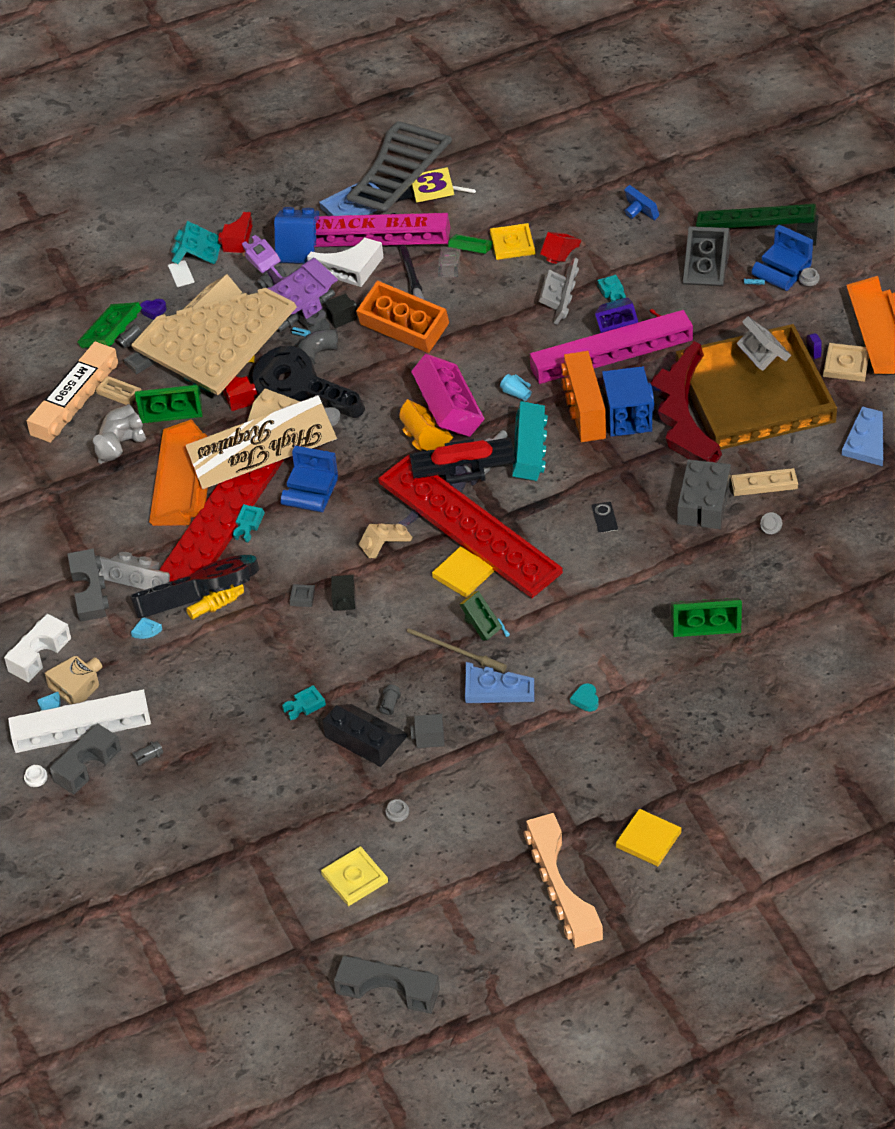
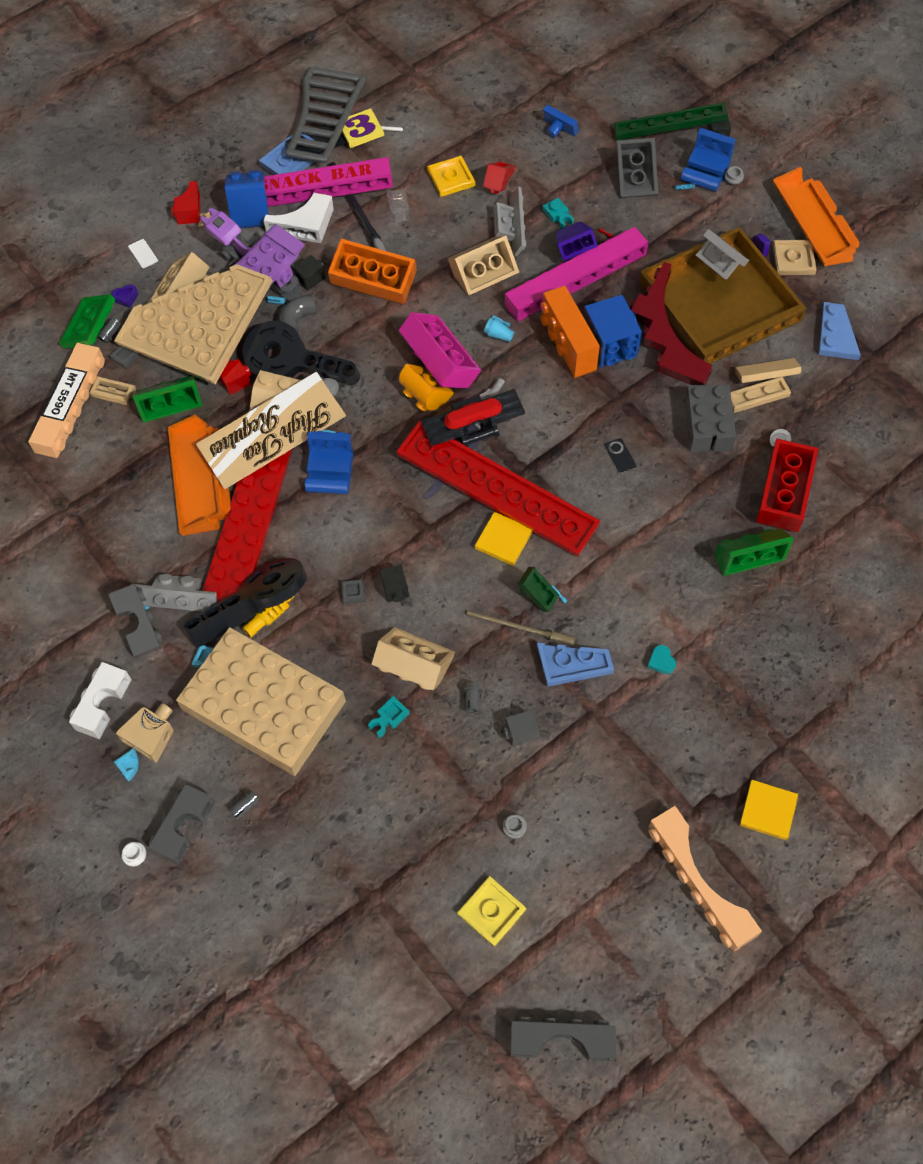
camera: 15 degrees left, 15 degrees up
white brick [8,689,151,753] -> none
light grey animal [93,404,146,464] -> none
teal bracket [171,221,221,264] -> none
teal plate [233,504,265,543] -> none
black slope [323,704,408,767] -> none
tan bracket [359,523,413,558] -> none
green tile [448,234,492,254] -> none
teal brick [512,401,548,481] -> none
none -> tan brick [176,627,346,777]
none -> tan slope [372,627,455,690]
none -> tan slope [447,235,519,296]
none -> tan tile [735,358,801,383]
none -> red brick [756,438,819,532]

